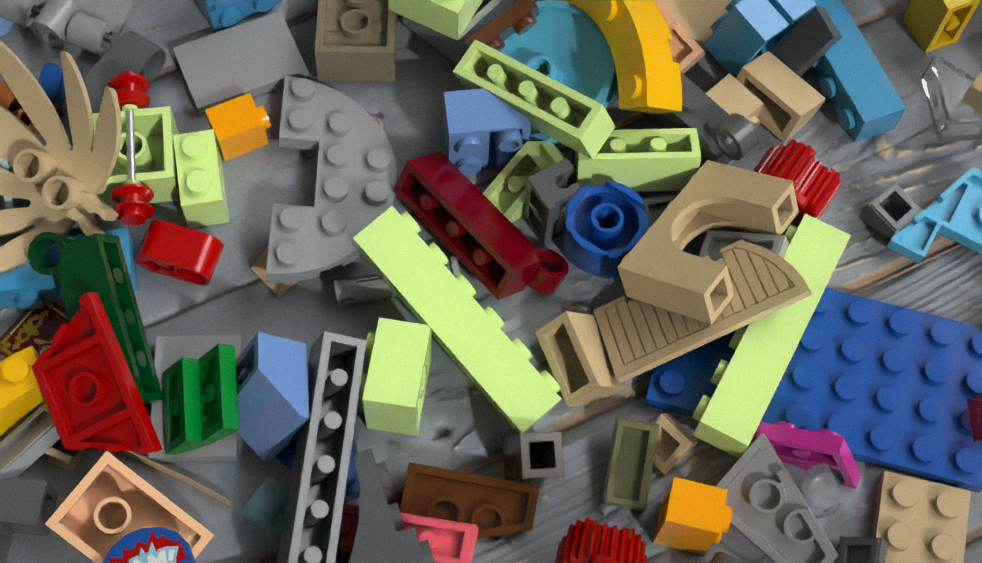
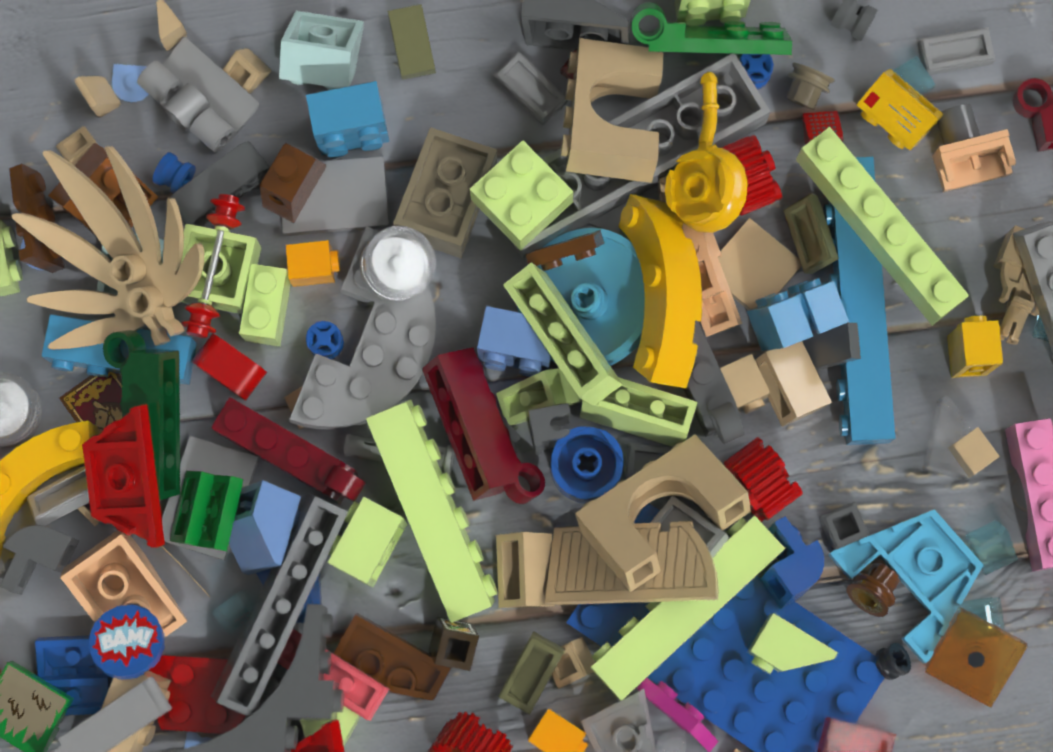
camera: 25 degrees right, 15 degrees up
none -> dark red hinge [211,397,366,504]
none -> reddish brown torso [260,143,327,223]
none -> blue wheel [306,321,344,360]
none -> clear piece [359,226,436,302]
none -> yellowish green slope [747,613,838,674]
none -> blue brick [760,516,824,609]
none -> reddish brown piece [847,563,900,617]

